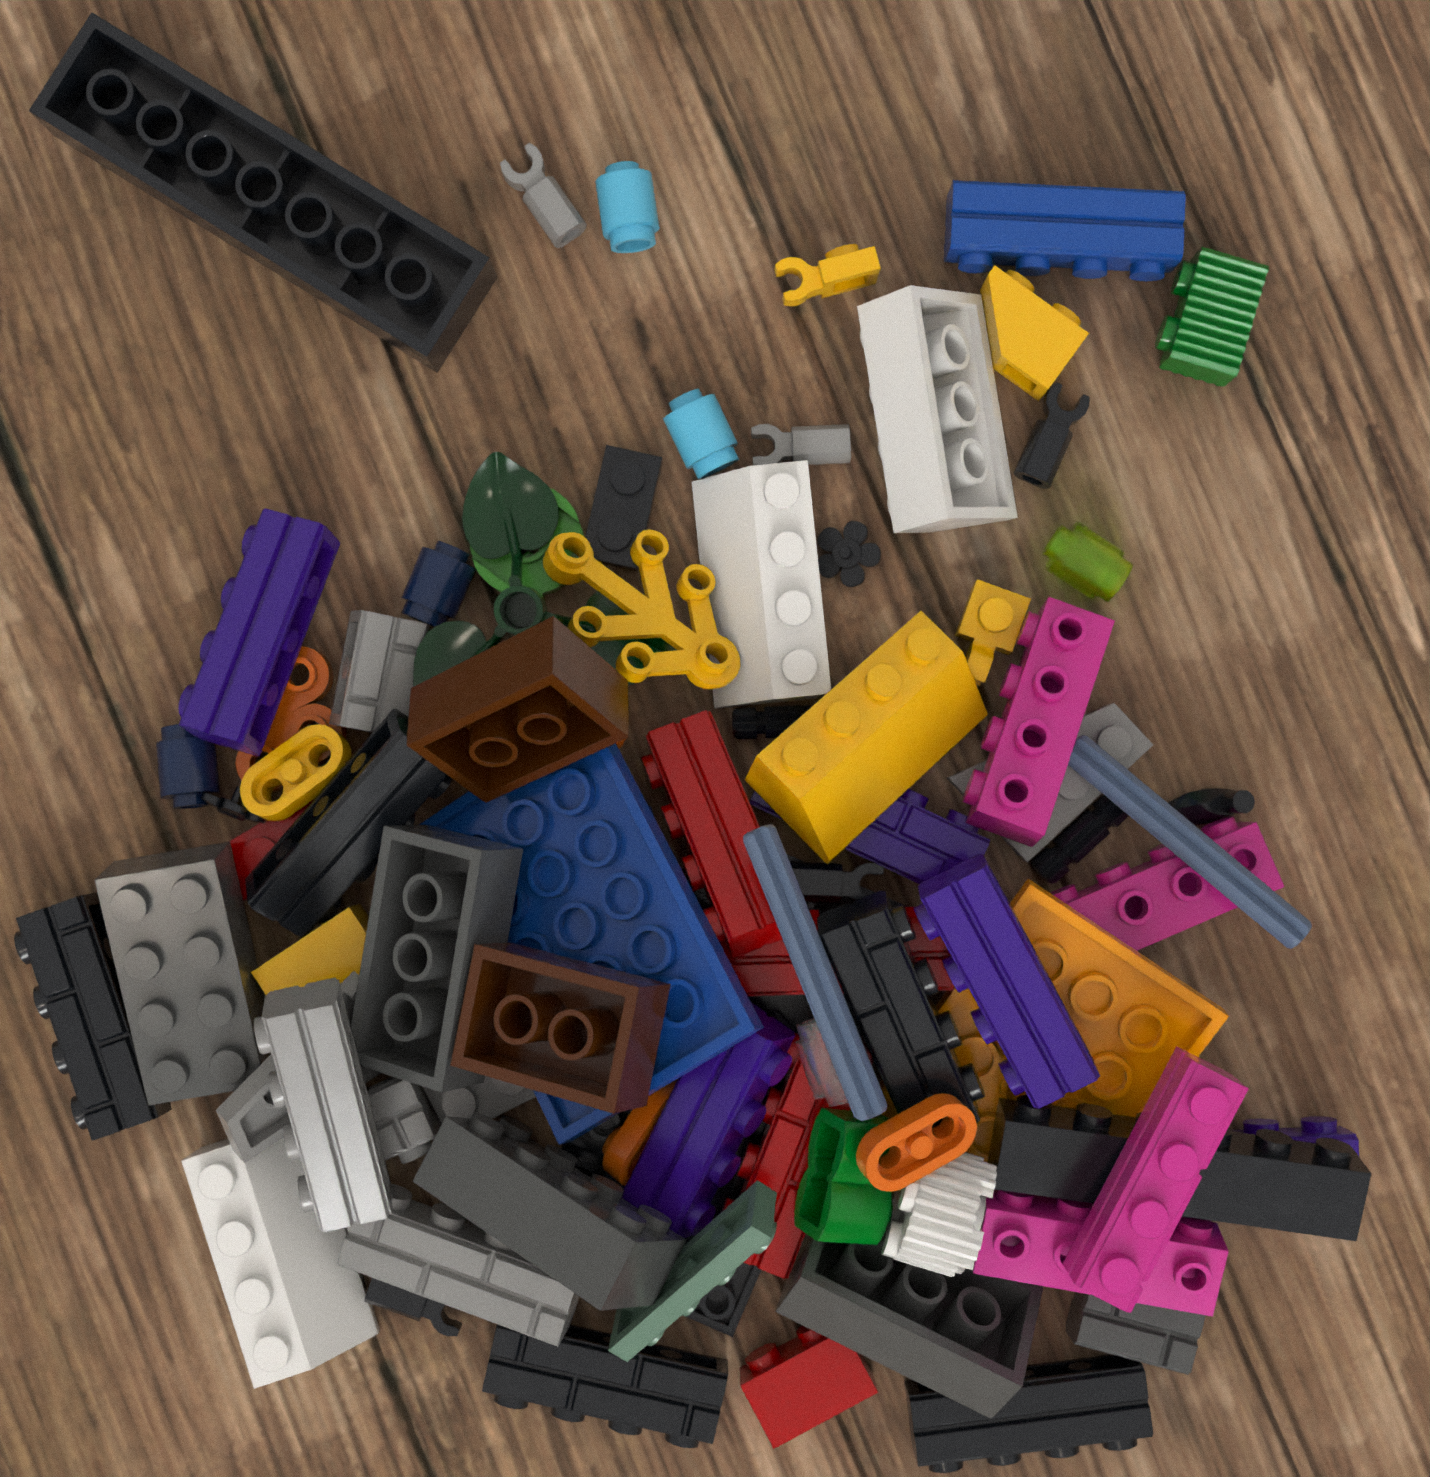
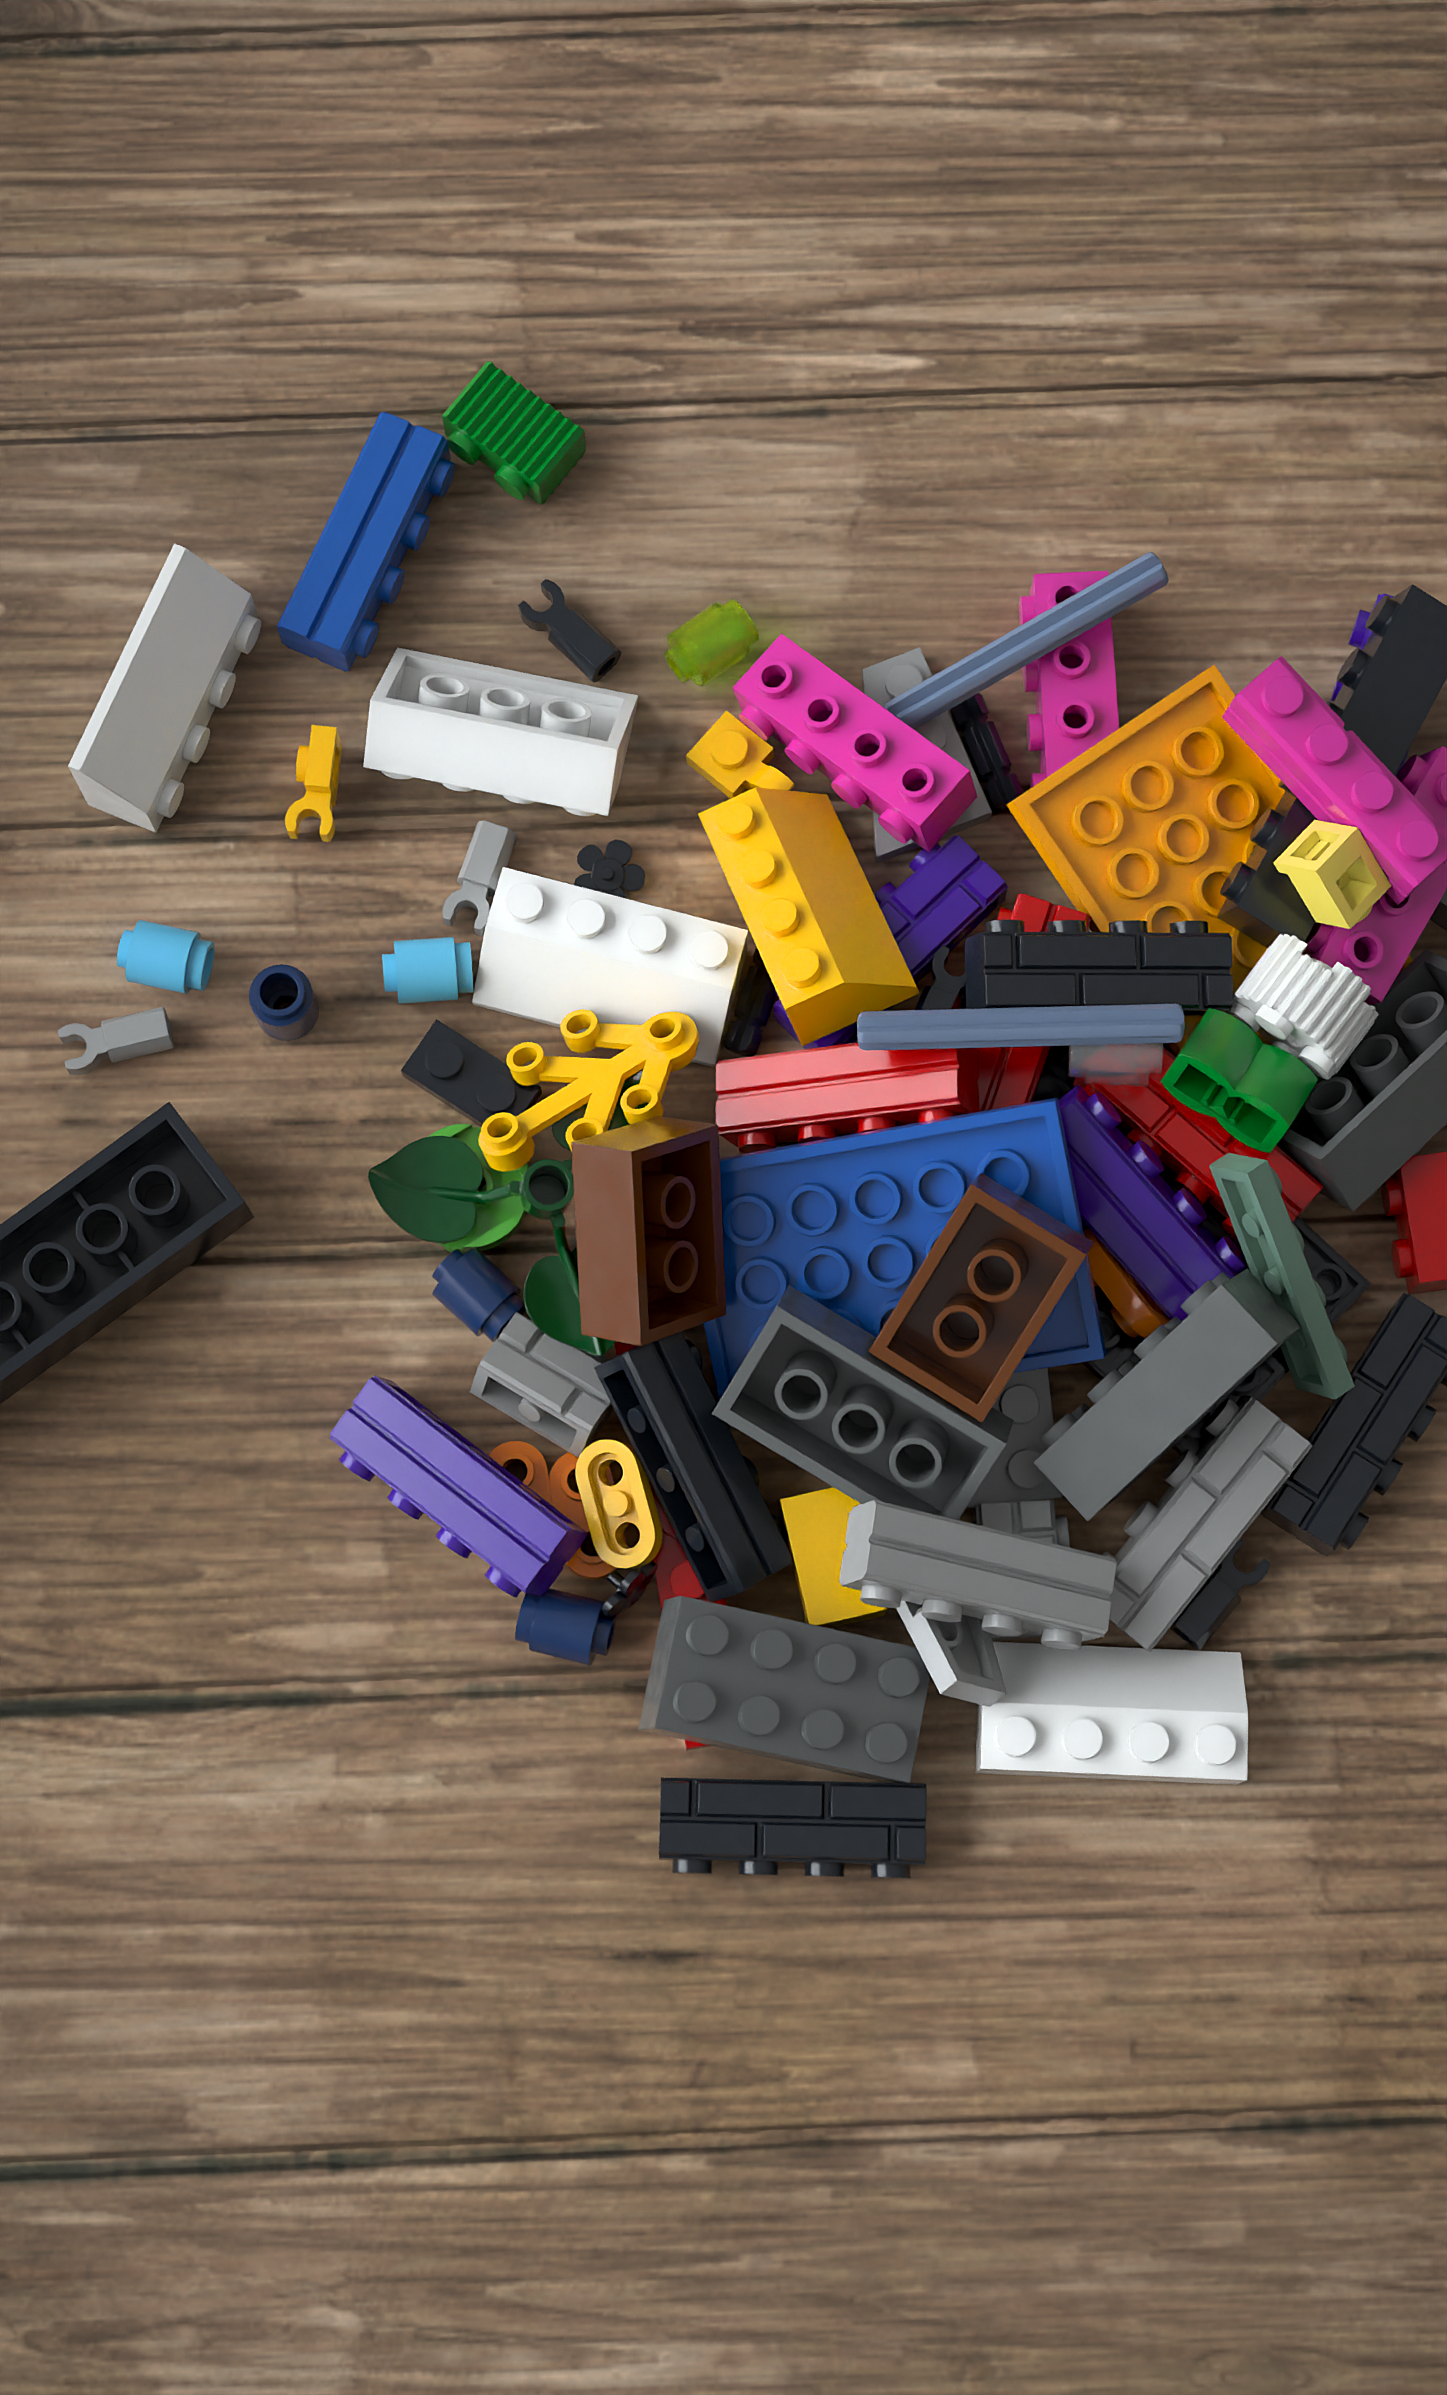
camera: 70 degrees left, 10 degrees down
orange plate [856,1093,977,1192] -> none
dark purple brick [914,853,1100,1109] -> none
yellow slope [980,265,1089,401] -> none
black bar [1168,788,1255,825] -> none
none -> white slope [68,544,261,833]
none -> dark blue brick [249,964,319,1041]
none -> light yellow brick [1273,820,1391,929]

